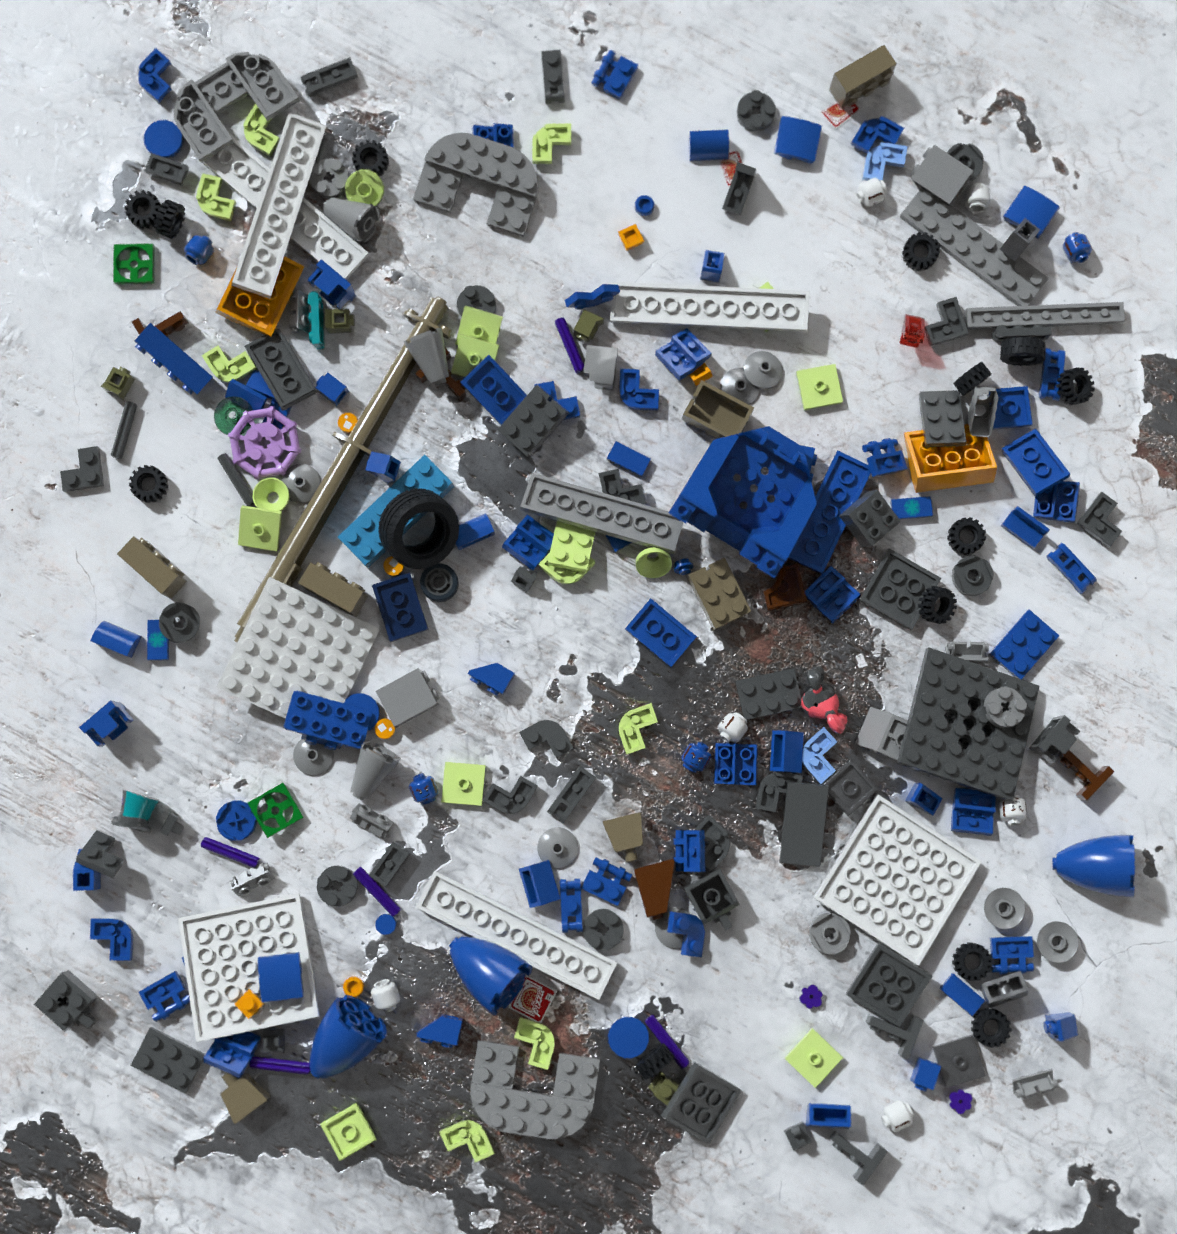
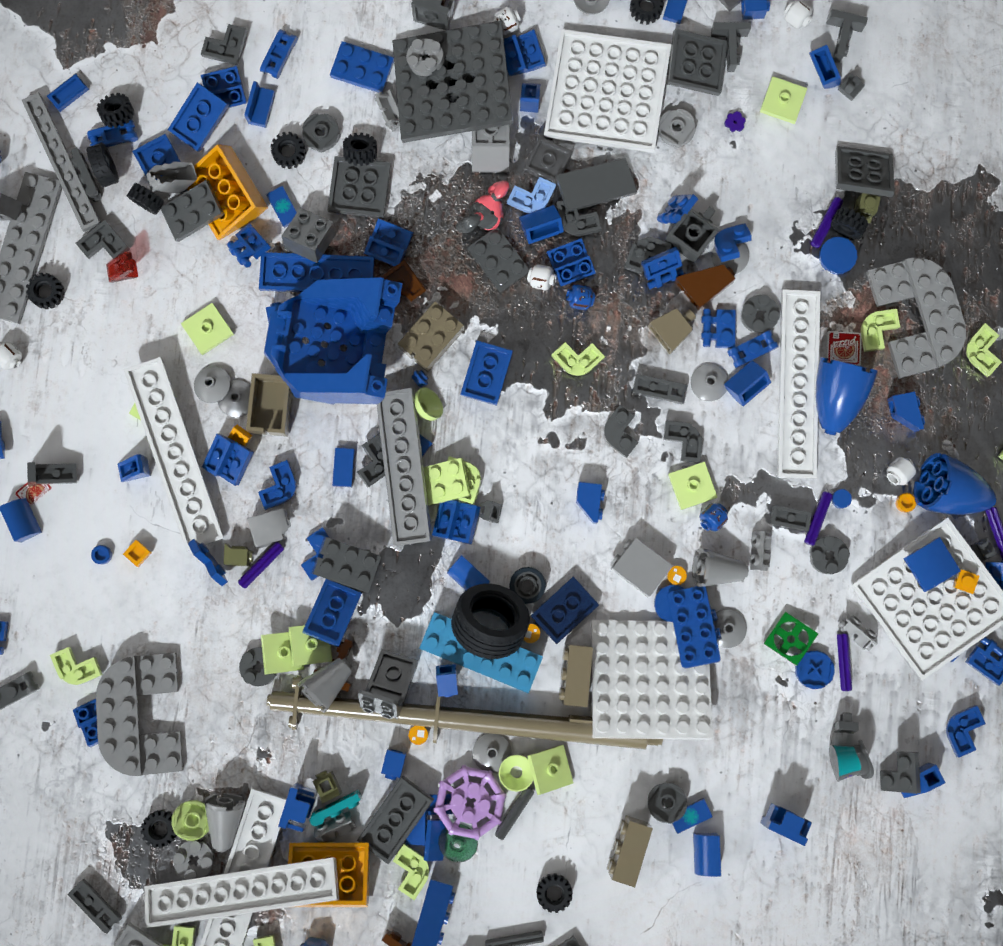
camera: 115 degrees left, 0 degrees up
none -> blue tile [47,74,89,112]
none -> dark grey bracket [358,649,418,719]
none -> blue plate [657,194,698,224]

